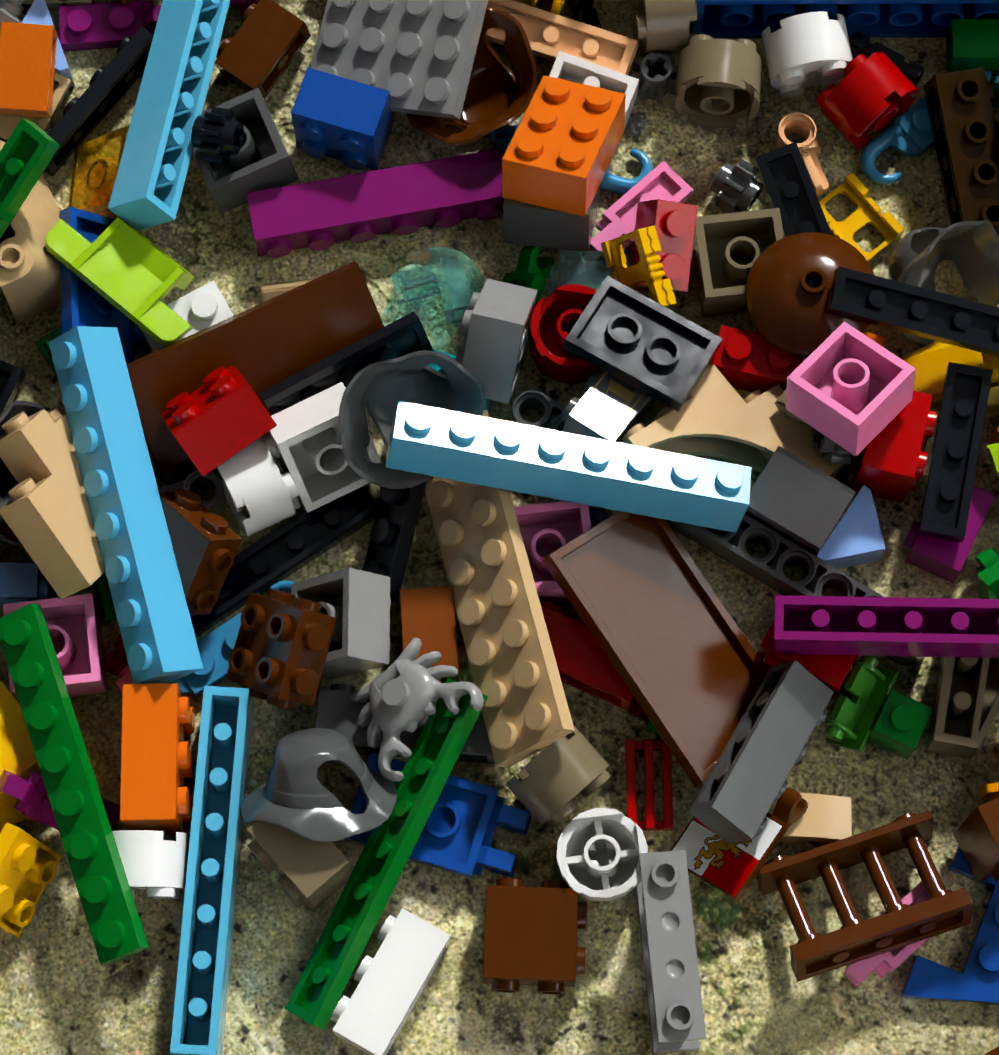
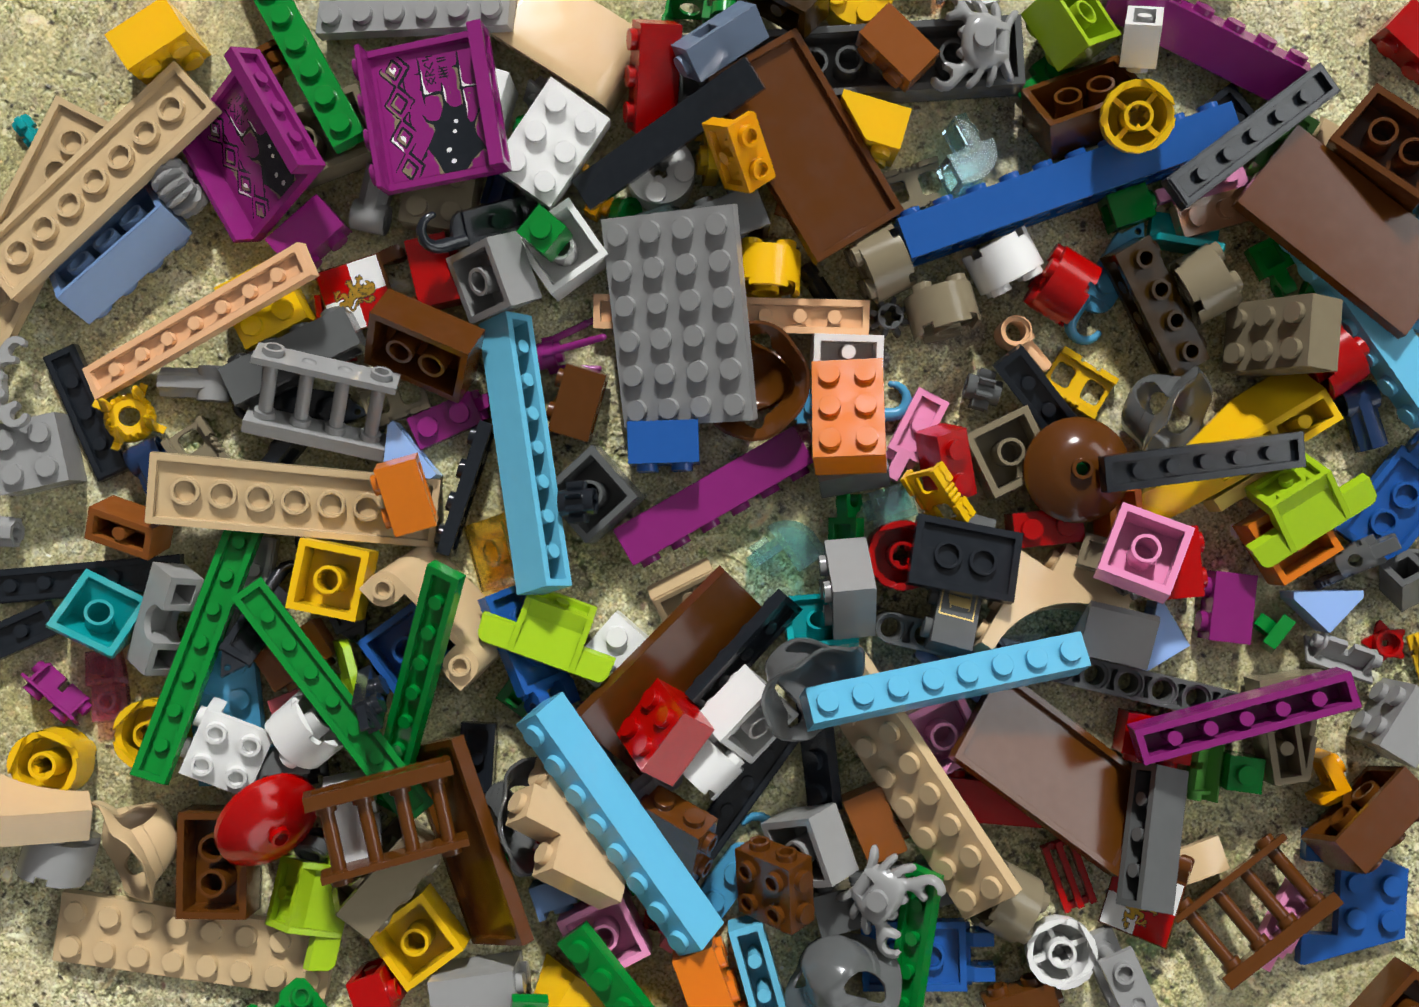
camera: 20 degrees left, 15 degrees up
black axle [849,32,925,87] -> none
black plate [918,362,993,543] -> none

